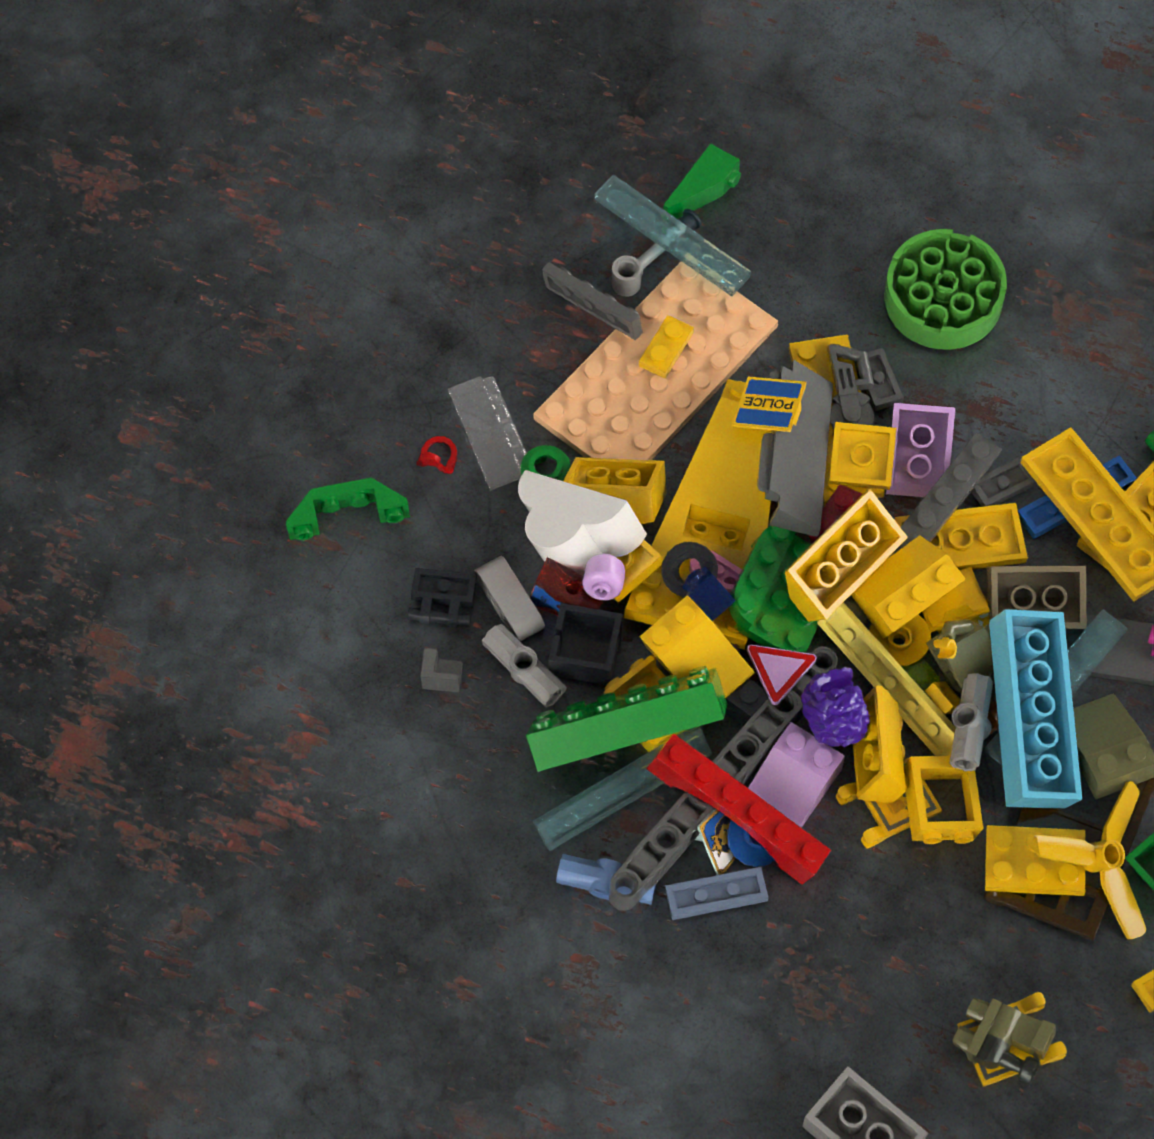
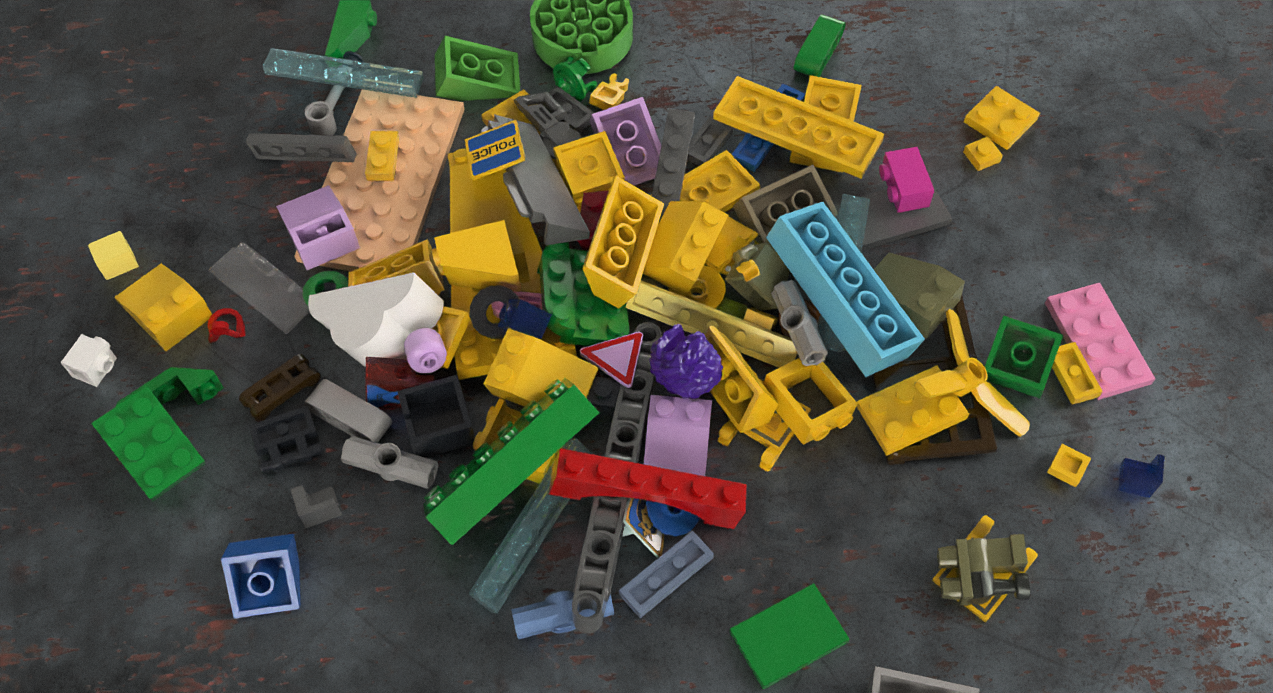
camera: 30 degrees left, 5 degrees down
none -> white brick [61,334,117,387]
none -> light yellow panel [88,231,139,280]
none -> green brick [91,386,206,502]
none -> yellow slope [114,263,212,352]
none -> blue slope [221,534,301,618]
none -> dark brown plate [239,354,321,422]
none -> lavender slope [276,185,360,270]
none -> yellow slope [431,220,523,292]
none -> bright green slope [435,36,520,101]
none -> green piece [553,56,597,102]
none -> yellow plate [589,73,629,110]
none -> green tile [729,583,850,690]

